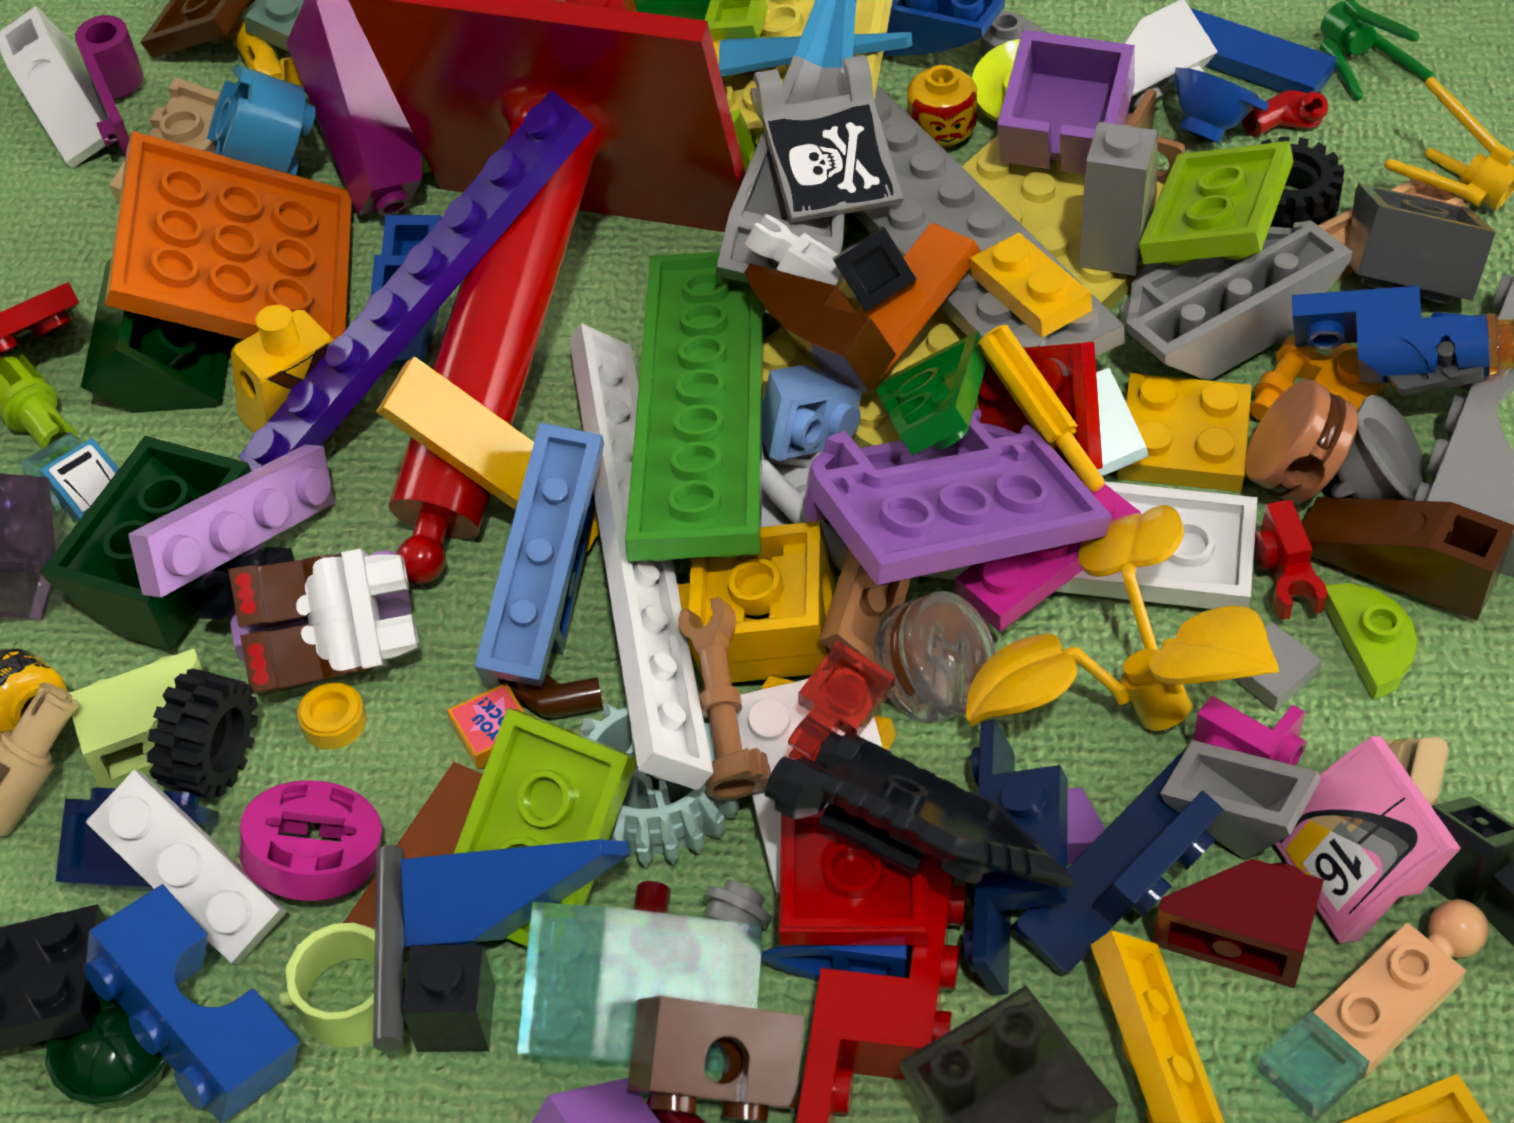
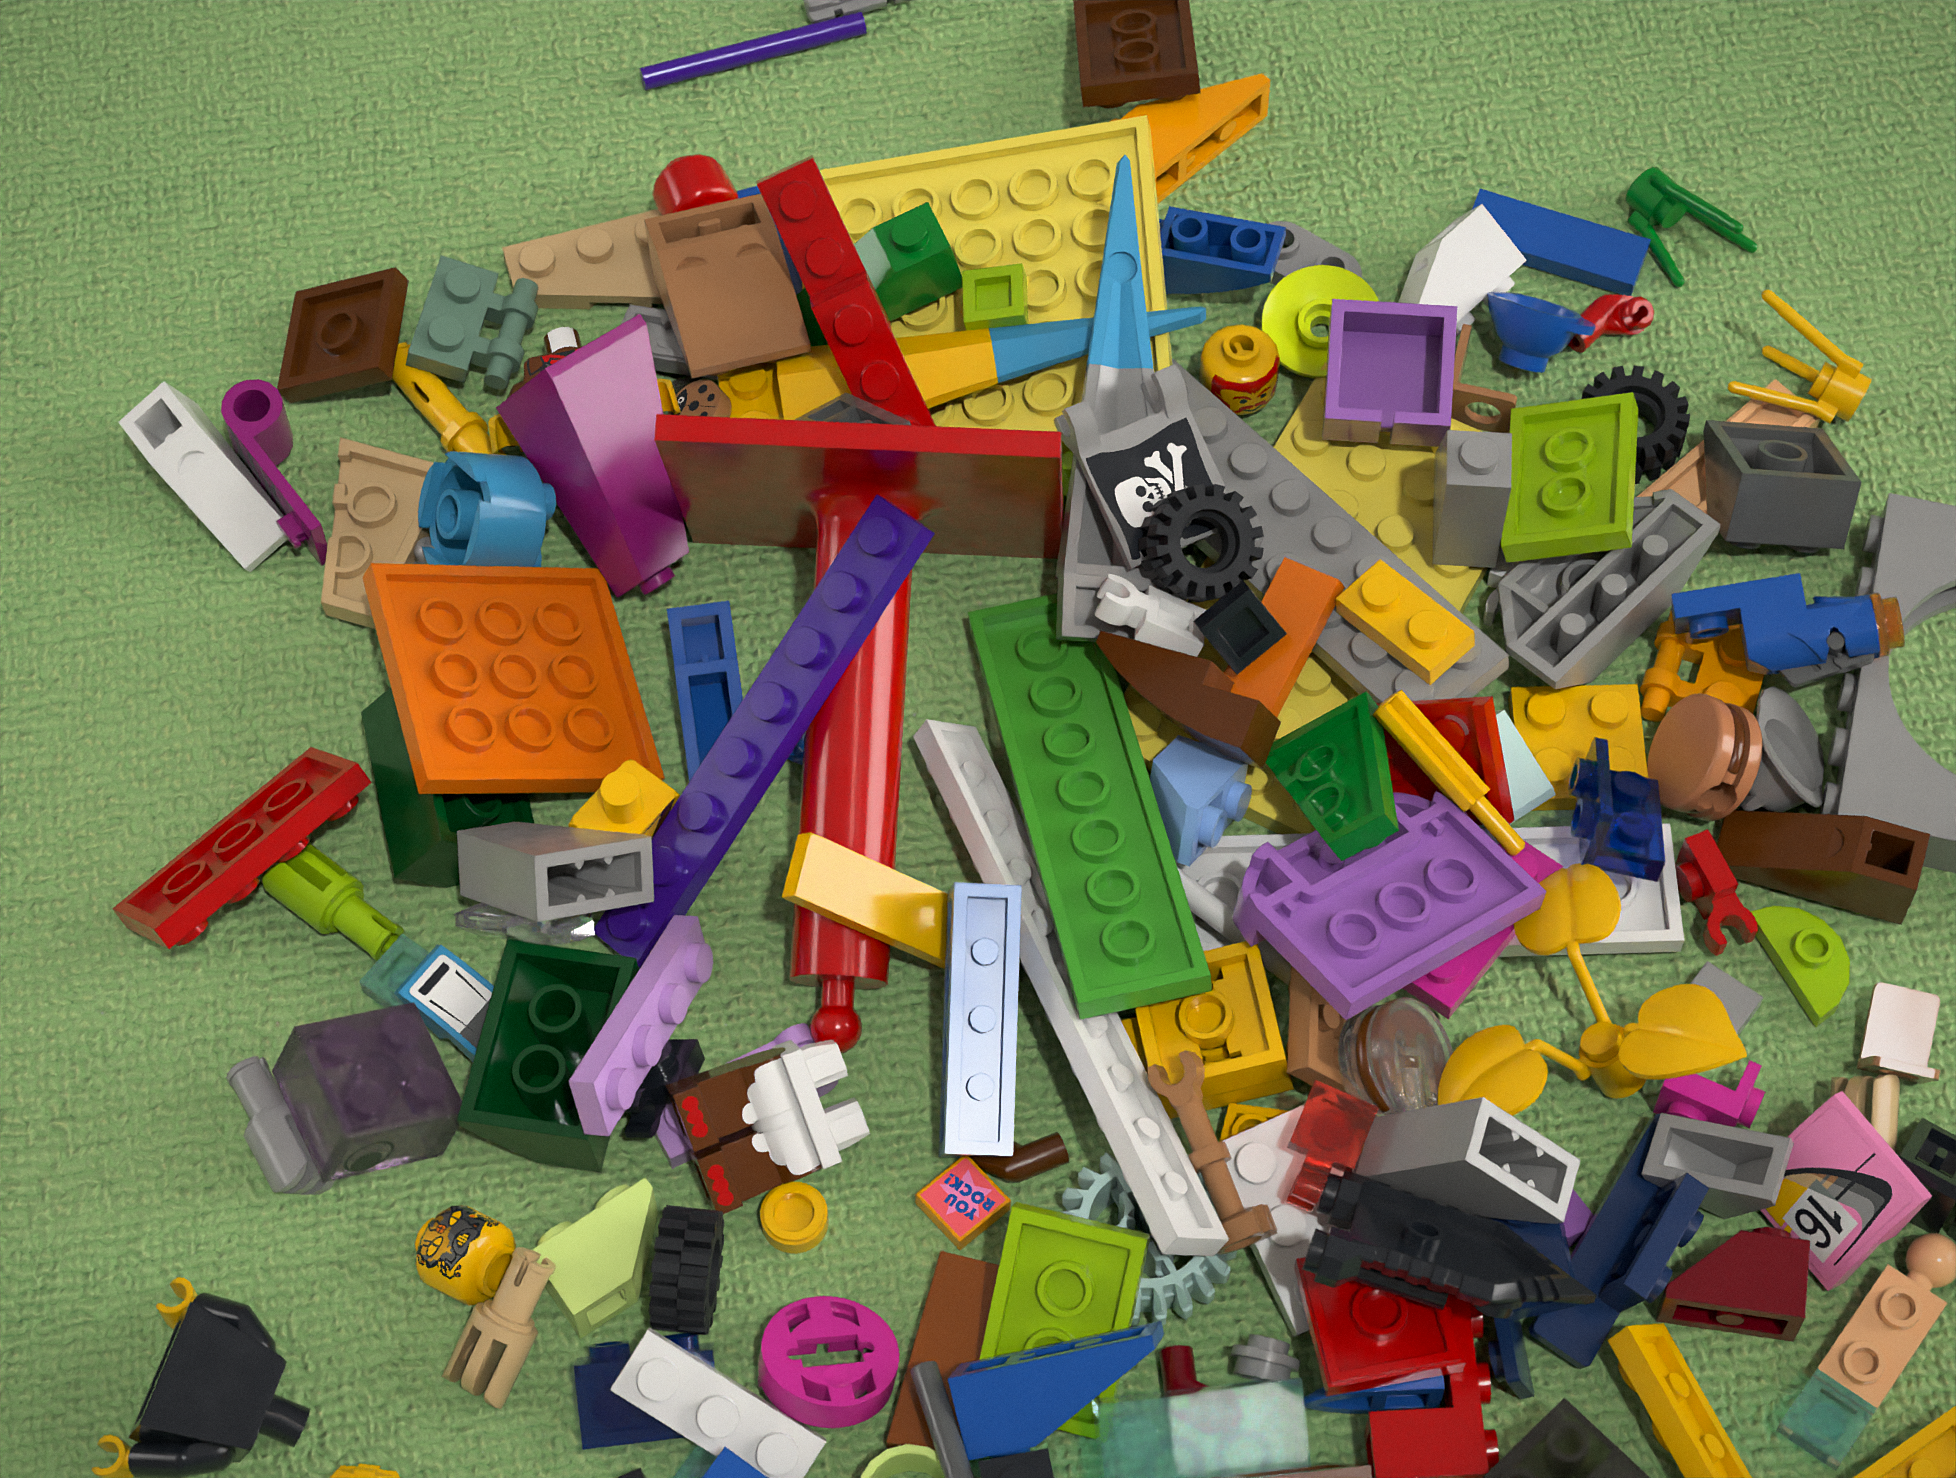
camera: 15 degrees left, 10 degrees up
none -> clear slope [454,902,595,945]
none -> light grey slope [457,822,654,922]
none -> black tyre [1139,484,1264,602]
none -> light grey slope [1356,1097,1580,1224]
none -> clear blue bracket [1568,737,1666,882]
none -> bracket [1856,982,1940,1084]

